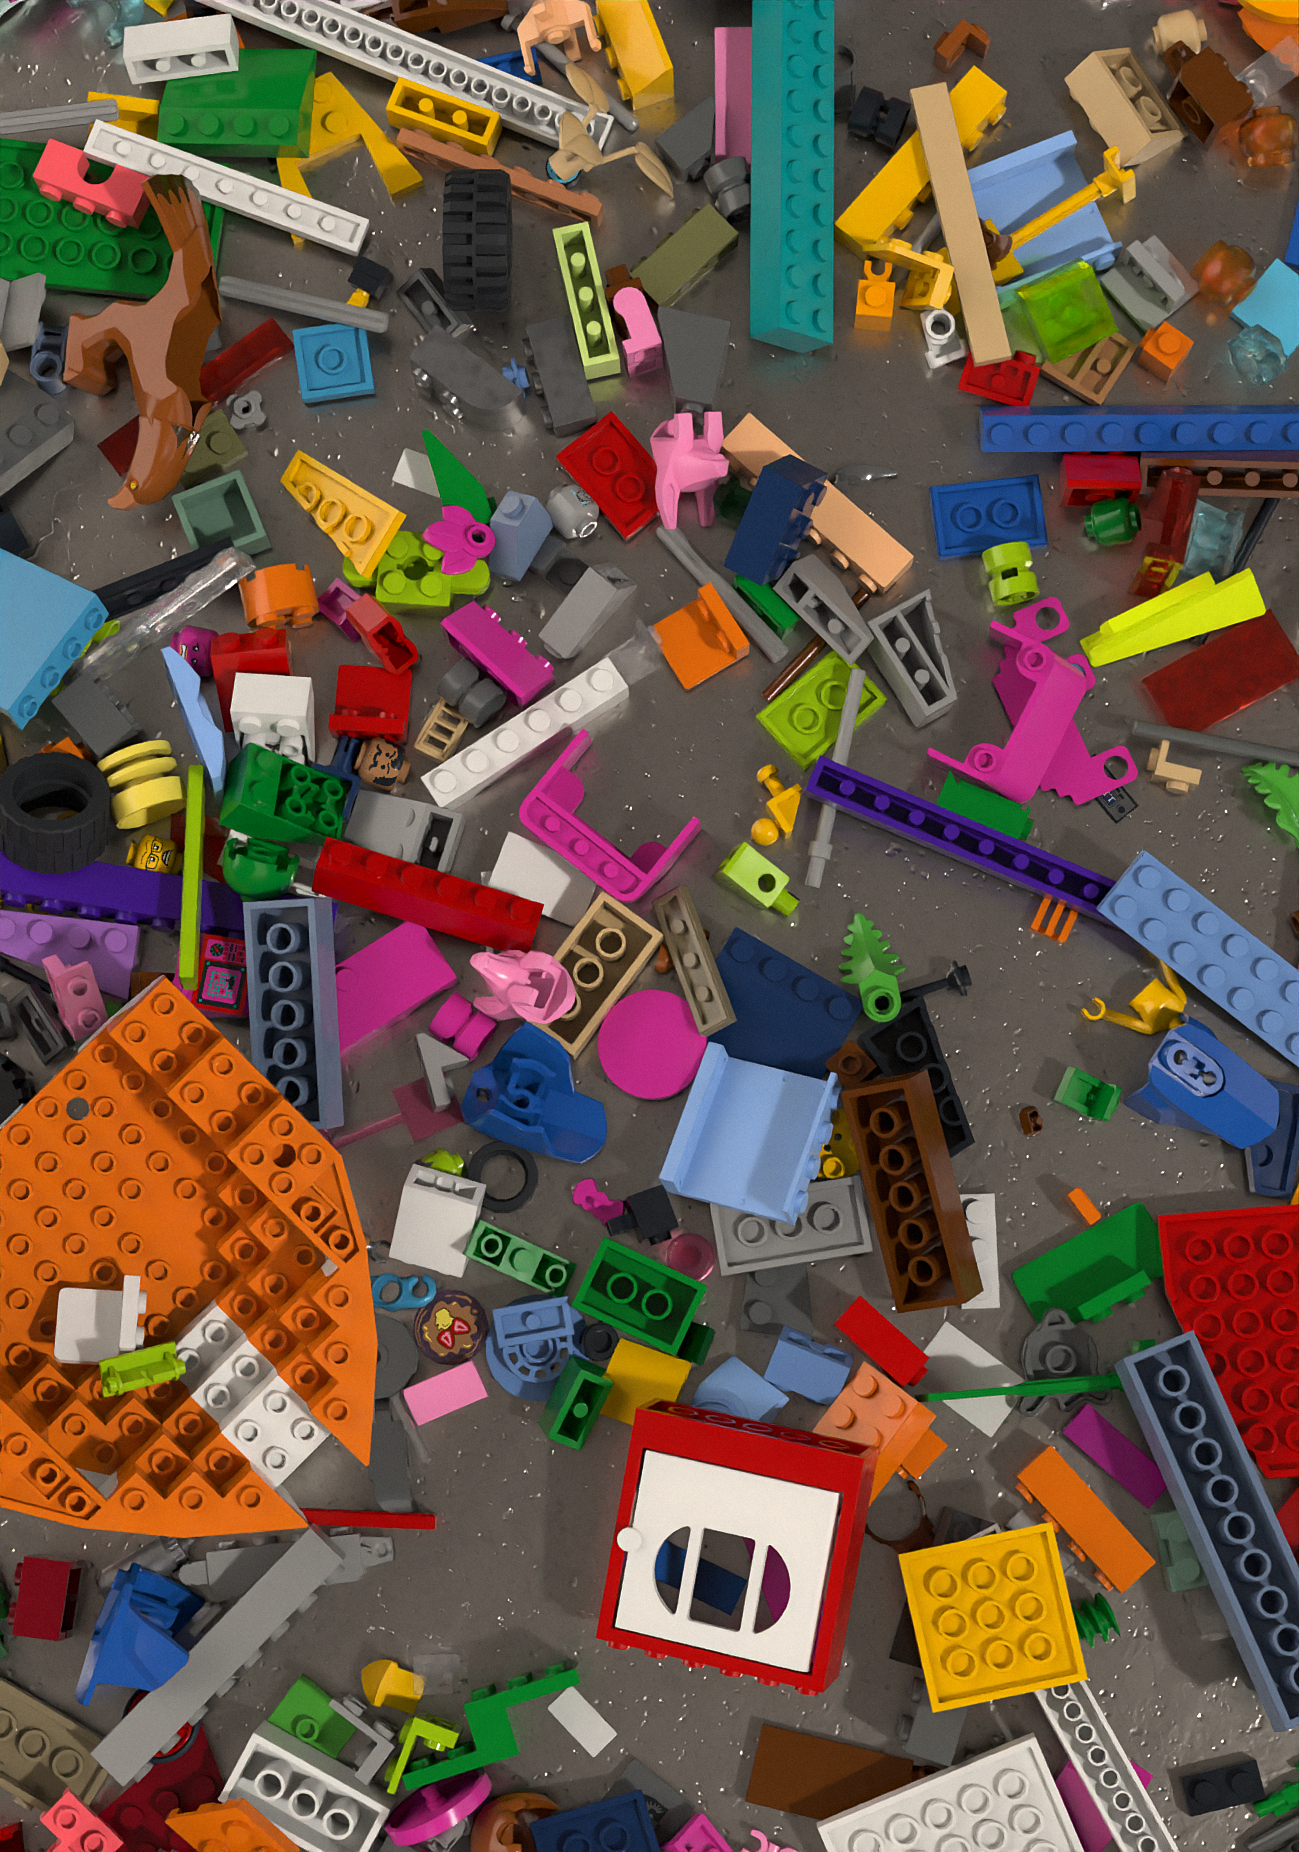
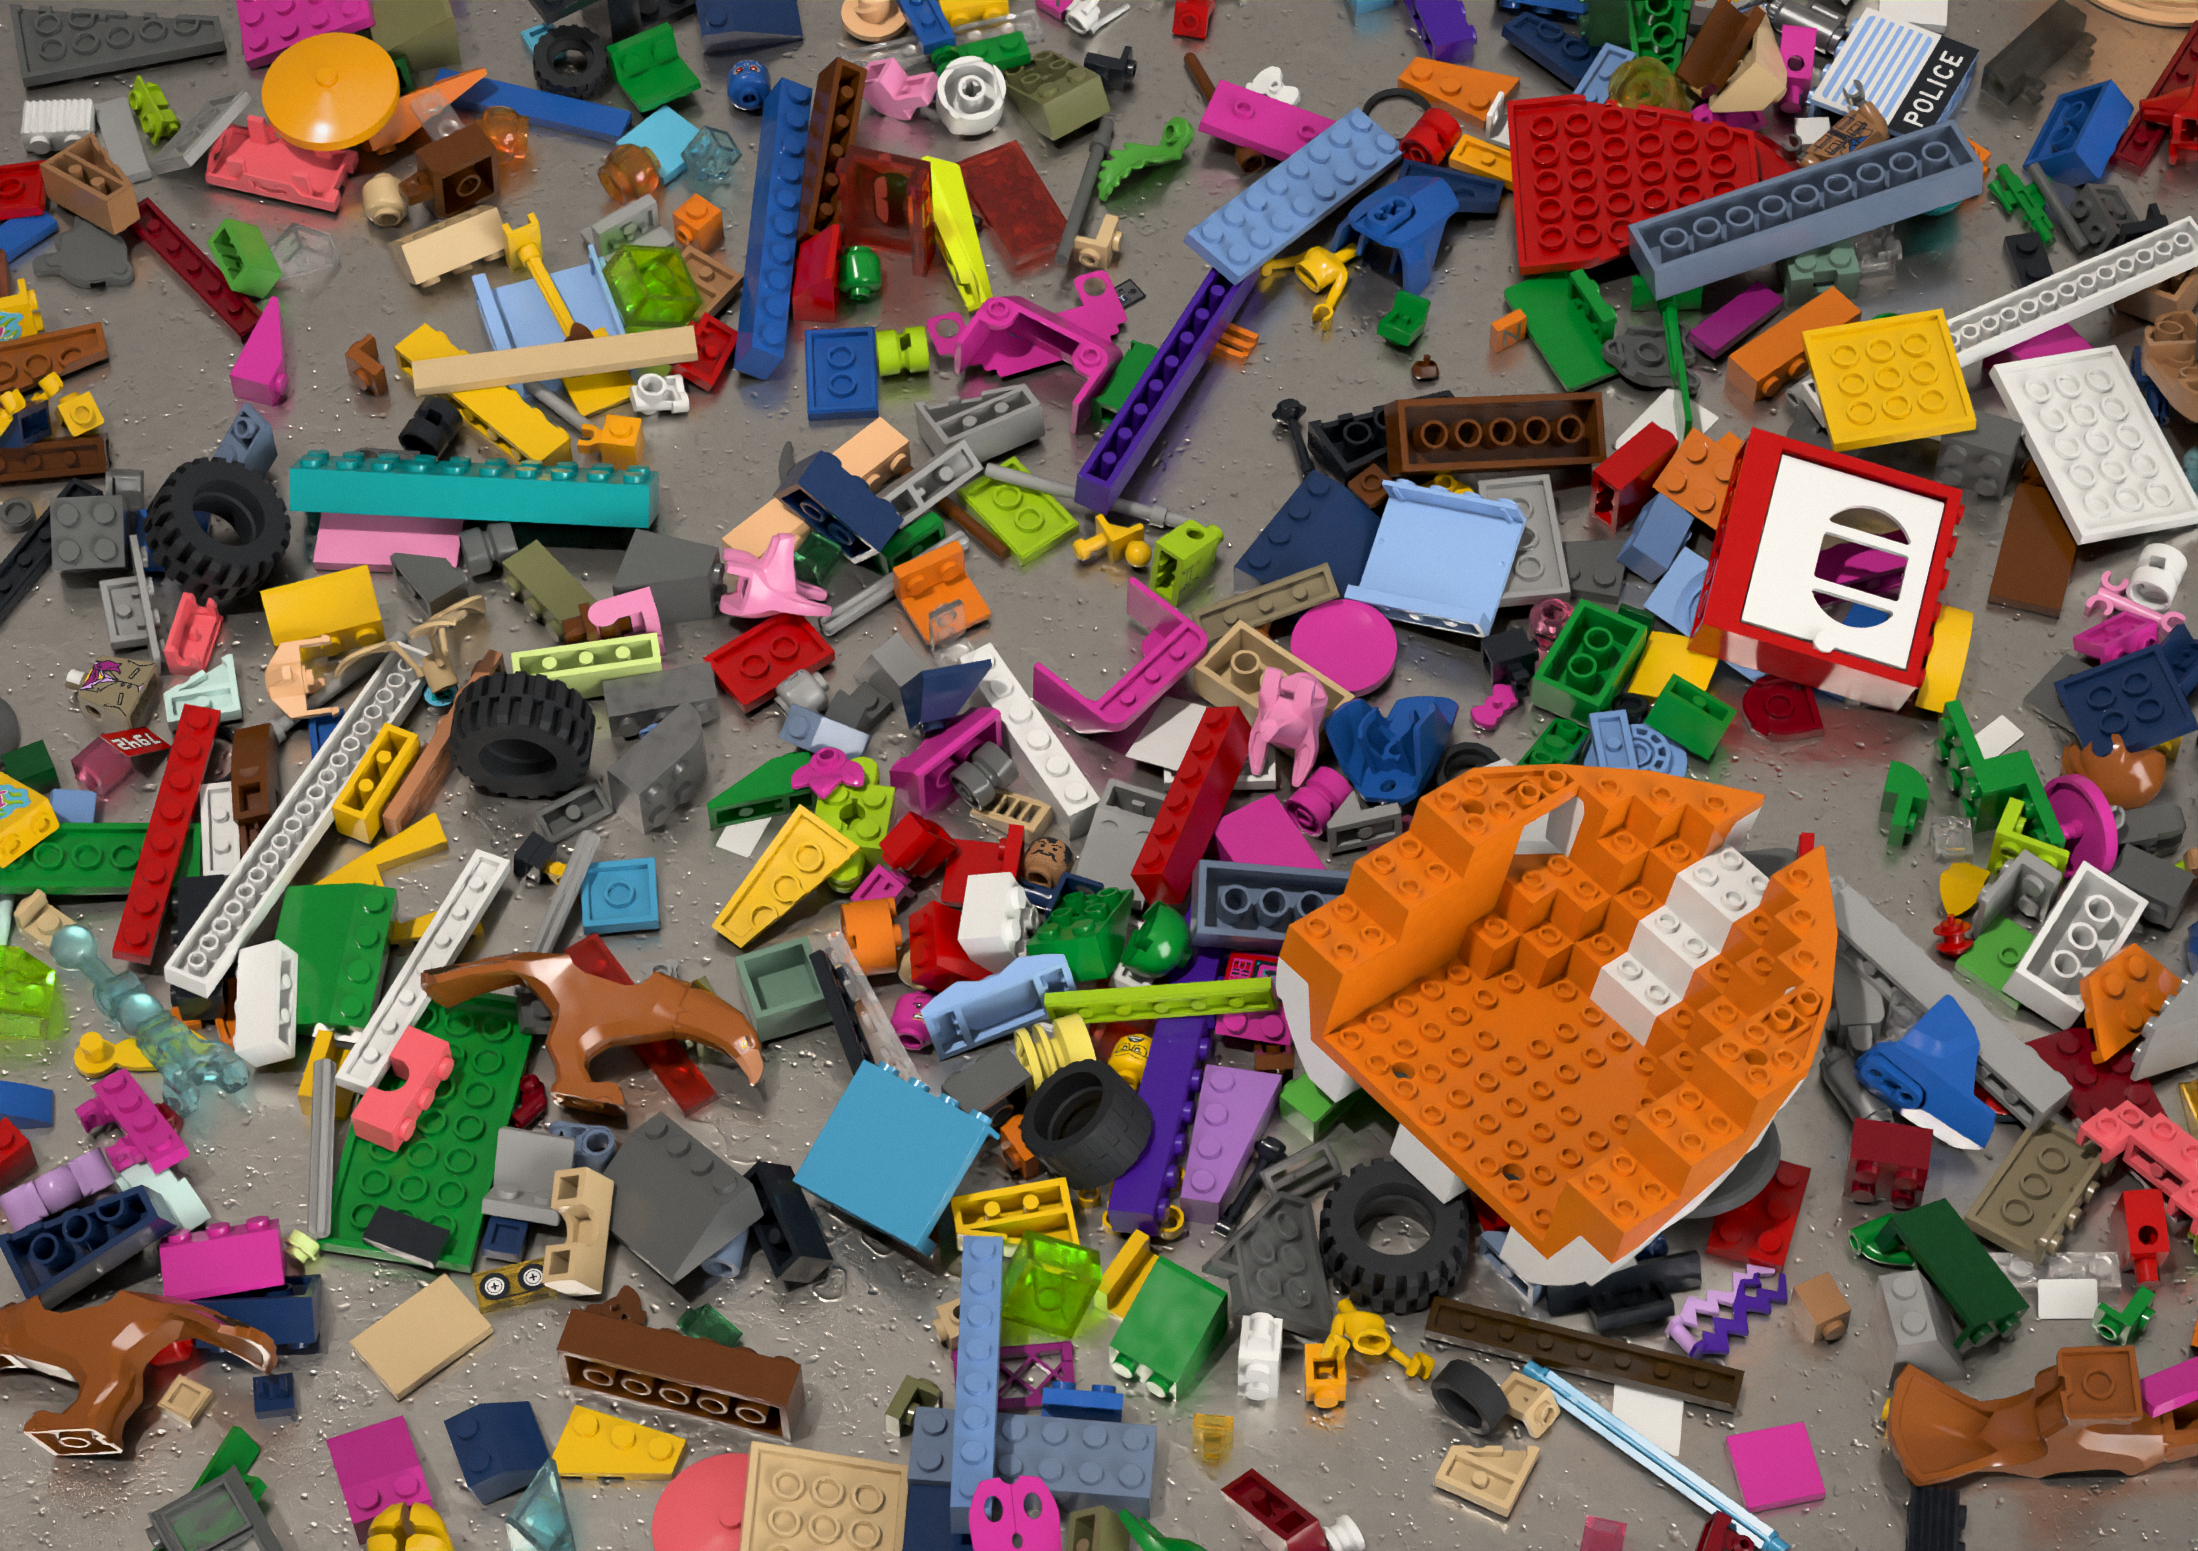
camera: 90 degrees left, 25 degrees down
bright pink bracket [42,954,109,1041] -> none
white bracket [54,1275,147,1365] -> none
lime hinge [99,1341,186,1398] -> none
bright green plant [839,912,906,1022] -> none
yellow bracket [862,238,955,310] -> none
none -> dark red arm [511,1074,547,1129]
none -> dark blue slope [899,659,992,734]
none -> dark red tile [1741,675,1824,742]
none -> green brick [1880,760,1929,848]
none -> yellow arch [1914,605,1973,713]
none -> red wheel [1933,914,1974,959]

